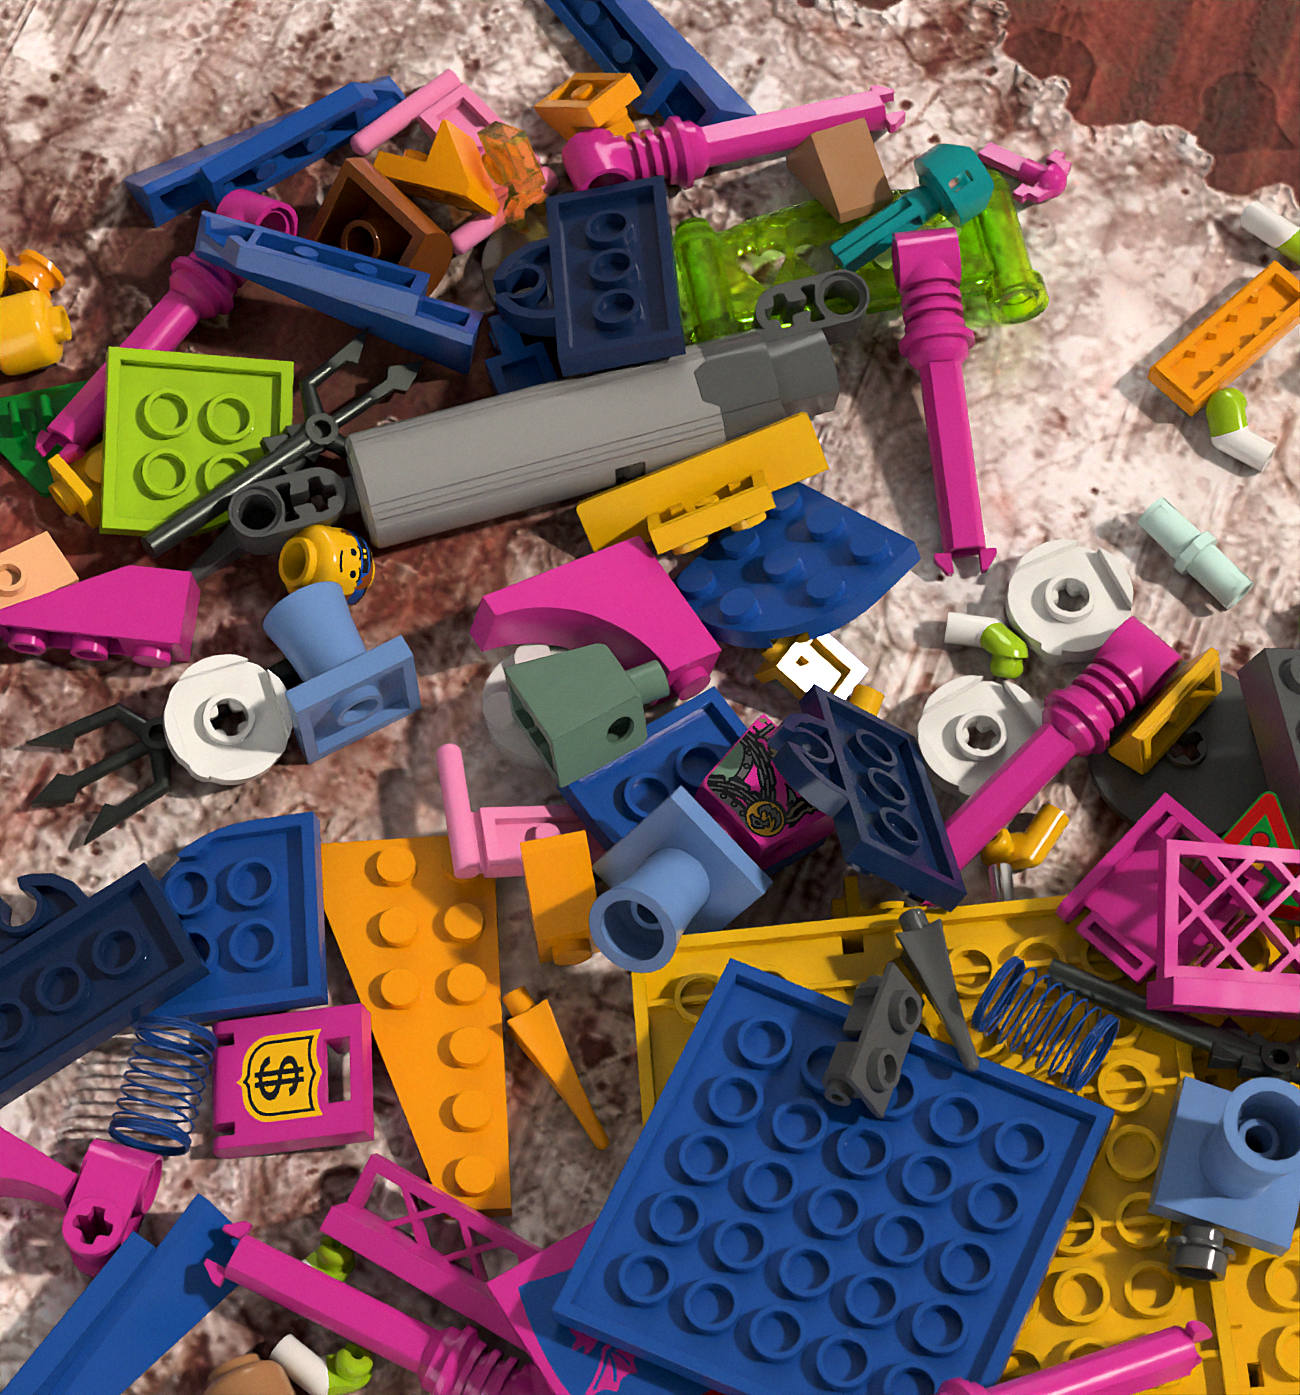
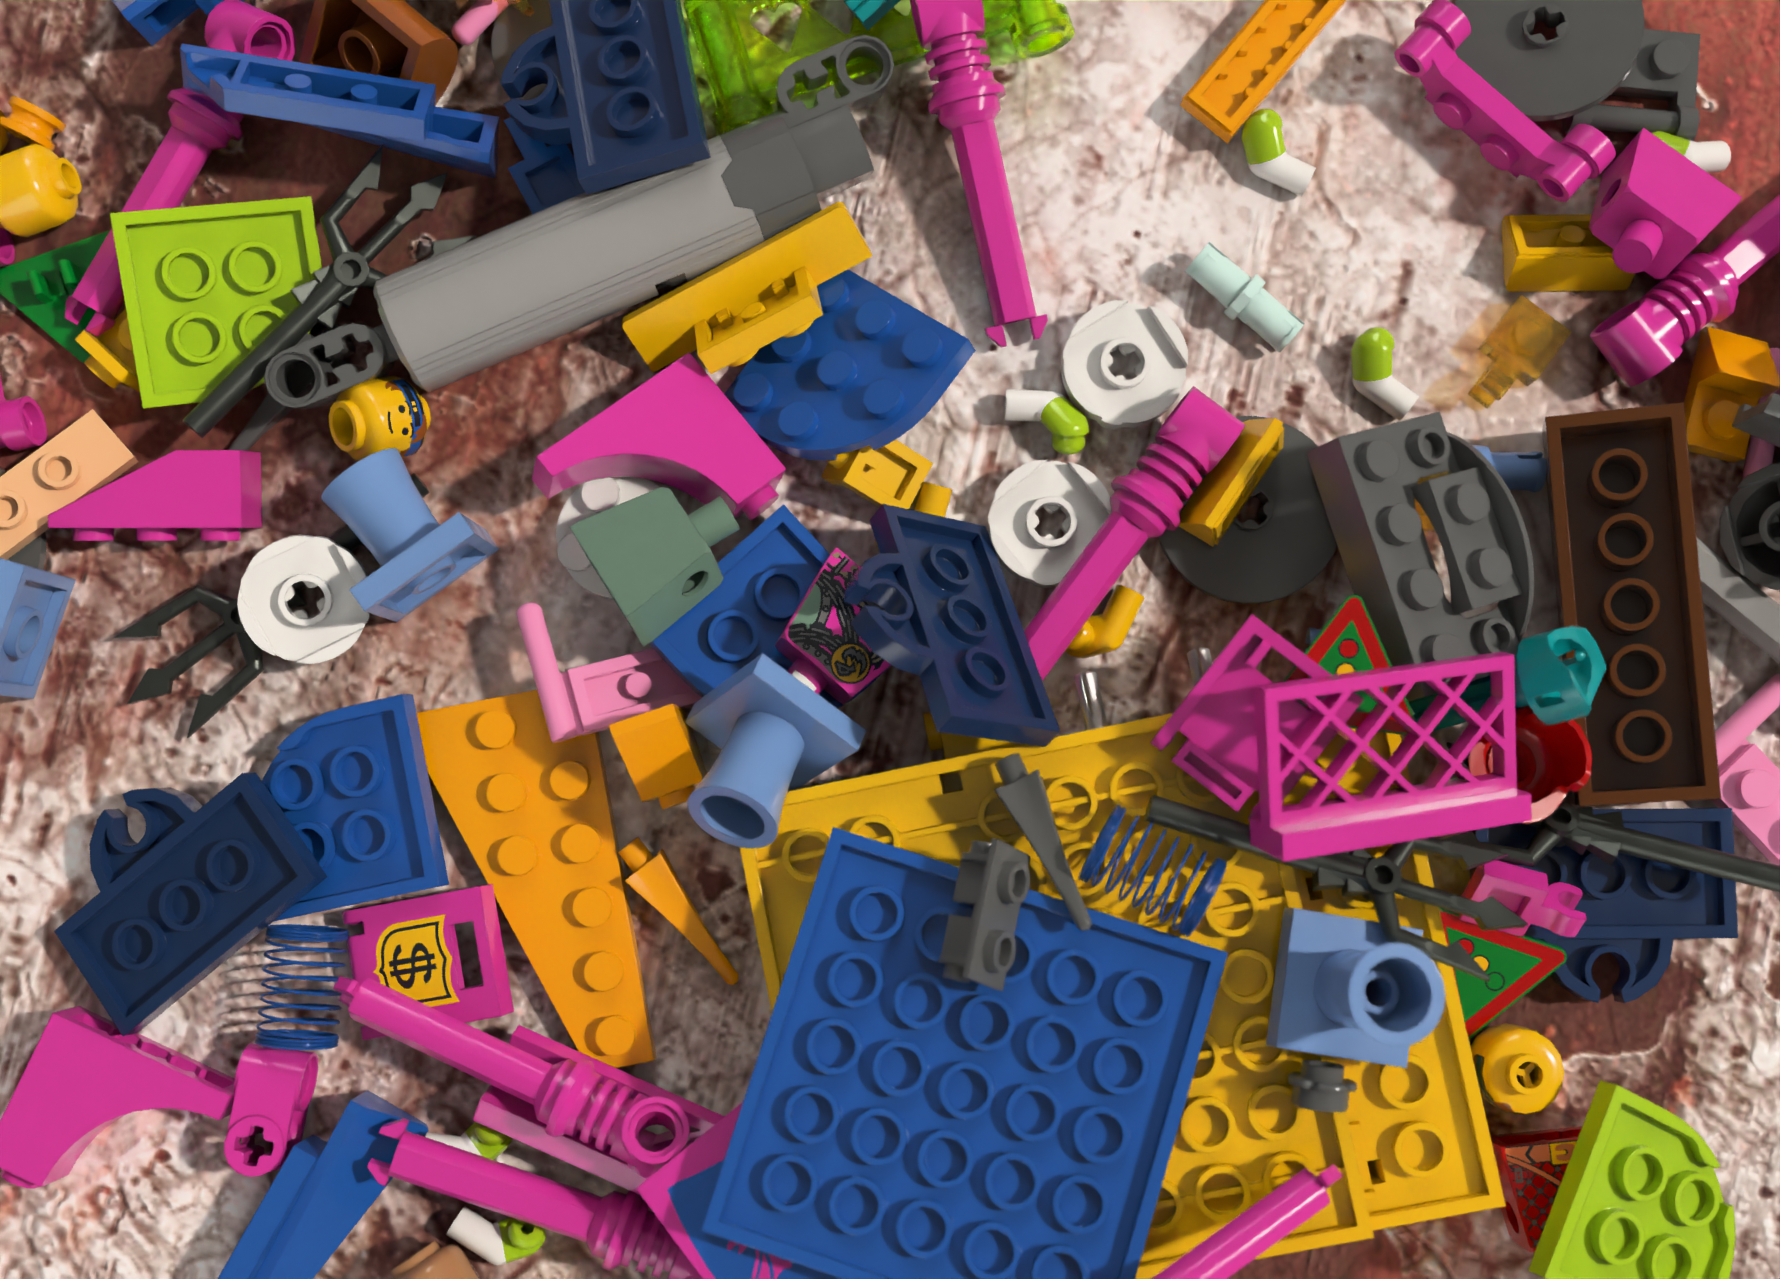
camera: 10 degrees left, 20 degrees up
none -> dark pink piece [333,976,690,1178]

